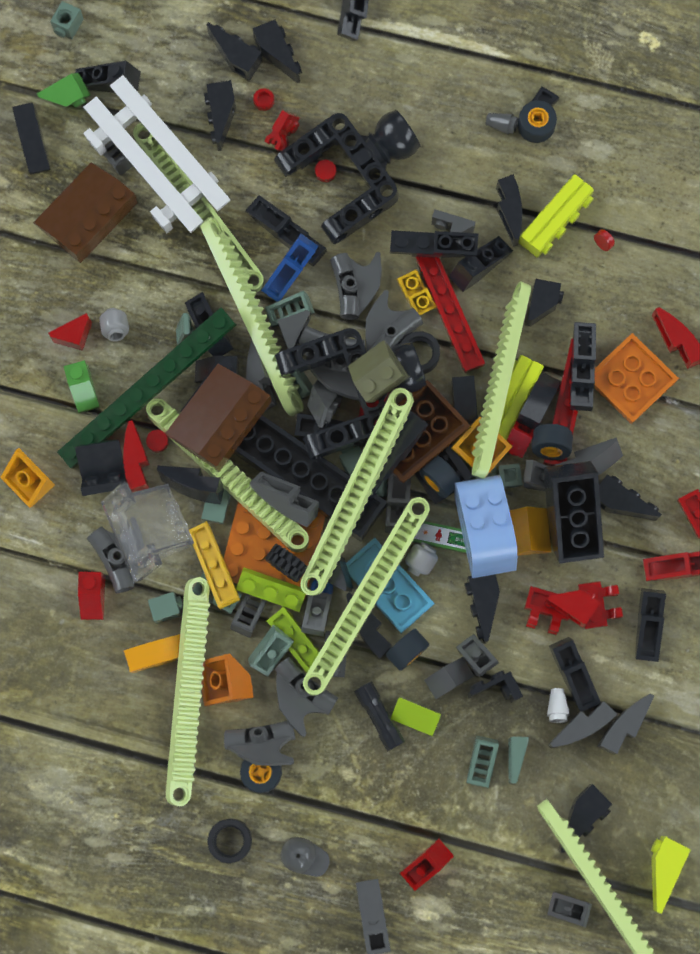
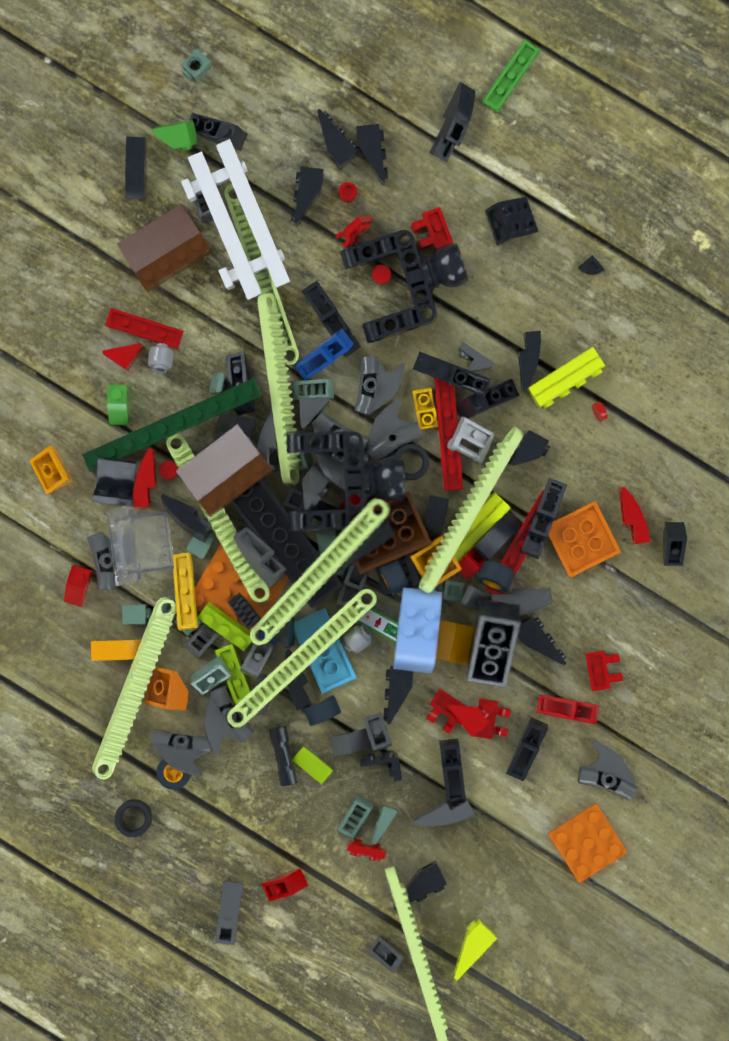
camera: 10 degrees right, 10 degrees up
dark grey cap [280,837,330,877] -> none
olive slope [348,340,409,403] -> none
dark grey cone [486,113,518,135] -> none
black wheel [517,100,557,143] -> none
white cone [547,688,570,723] -> none
dark grey slope [597,694,654,755] -> none
none -> red tile [105,308,184,349]
none -> red plate [347,838,386,861]
none -> red plate [411,207,453,251]
none -> light grey plate [447,417,495,465]
none -> black bracket [485,197,538,246]

